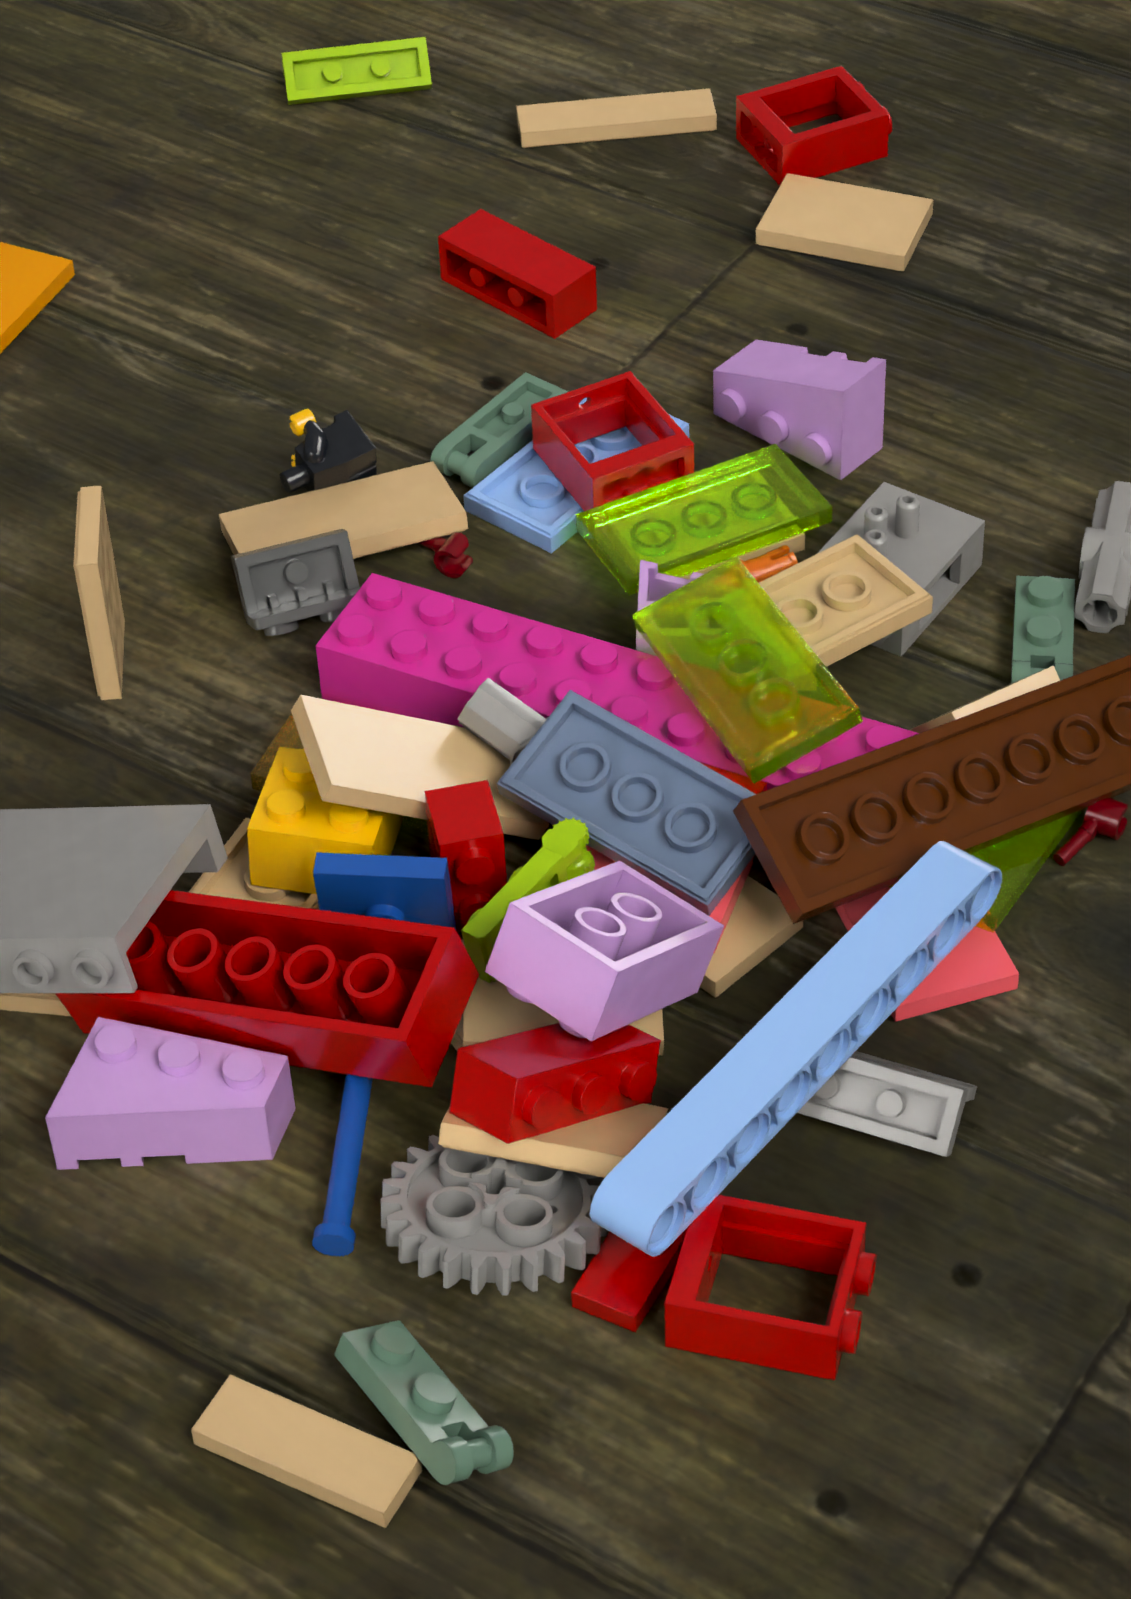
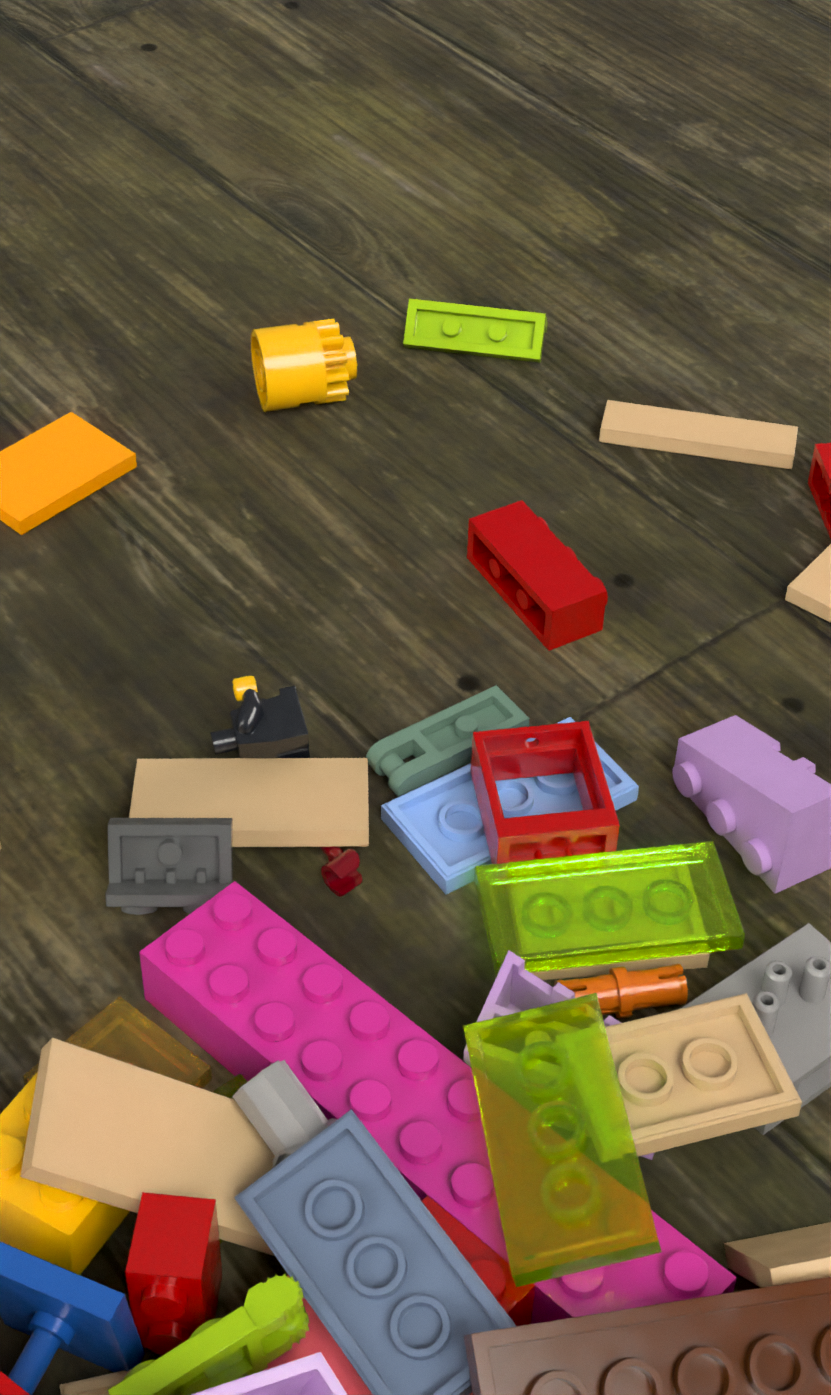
camera: 15 degrees right, 0 degrees up
none -> yellow gear [251,319,357,412]

